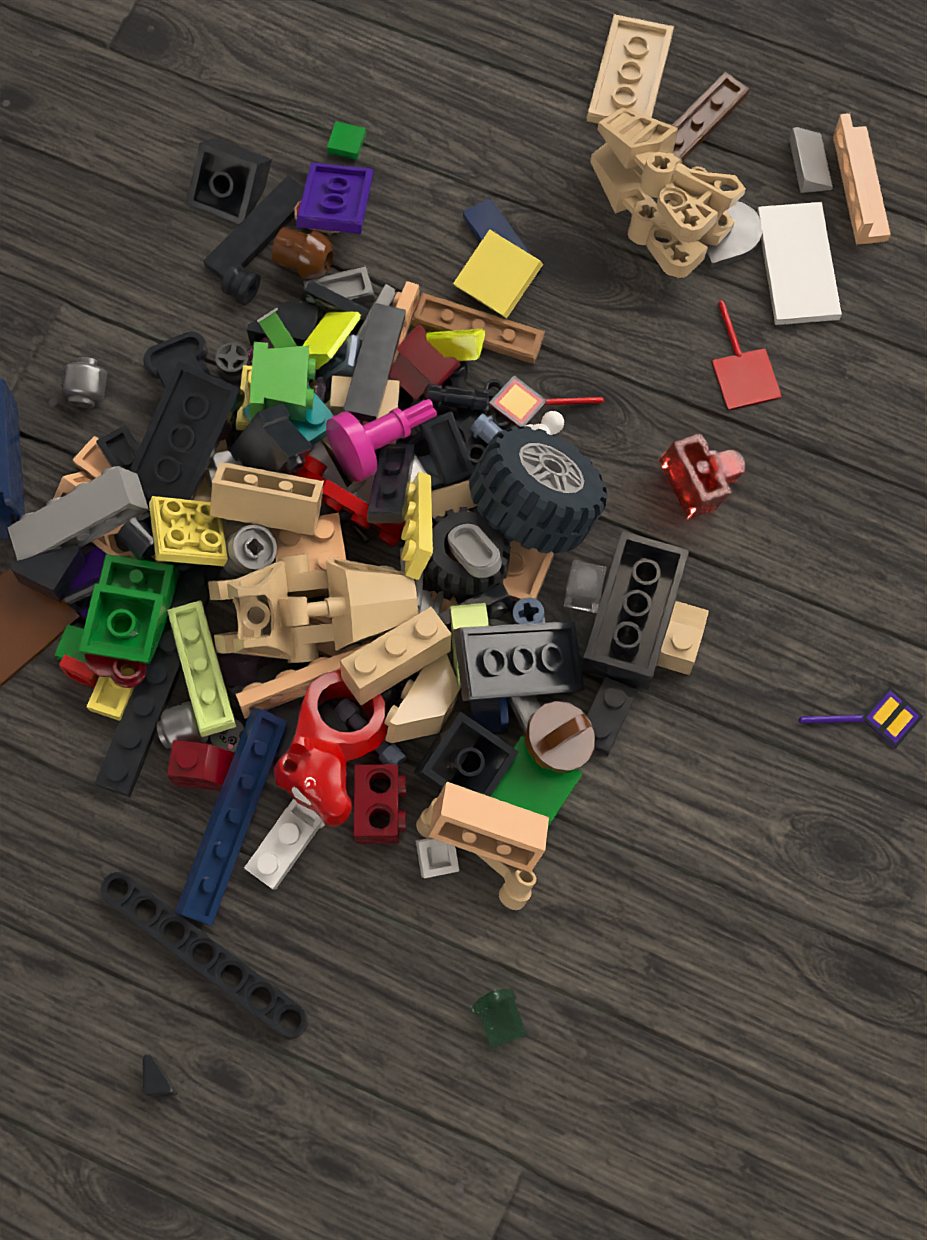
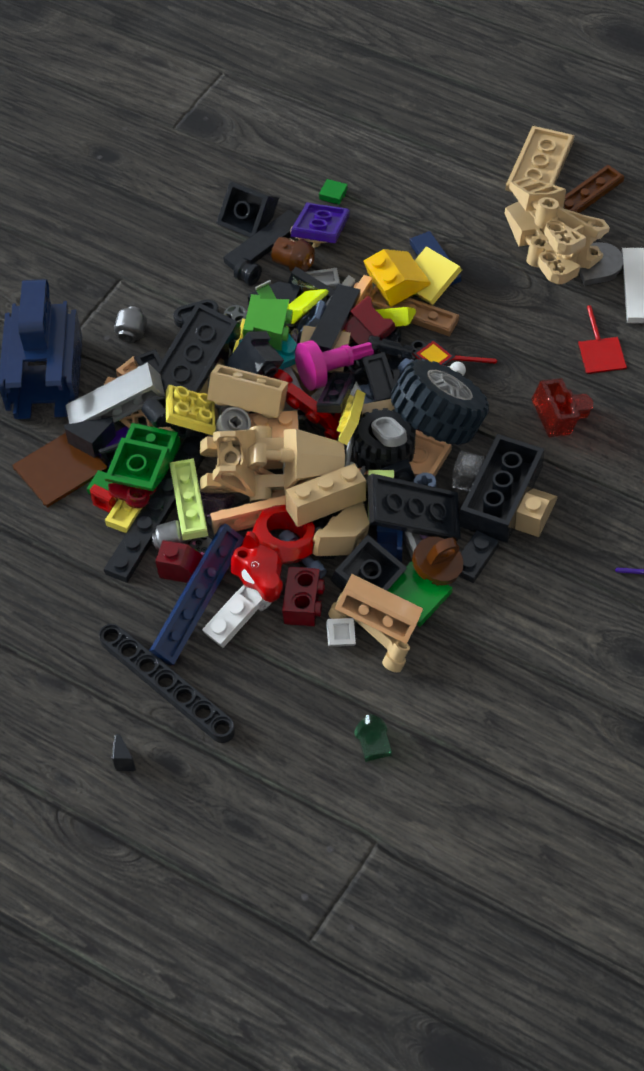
camera: 10 degrees right, 15 degrees down
none -> yellow slope [364,249,431,308]

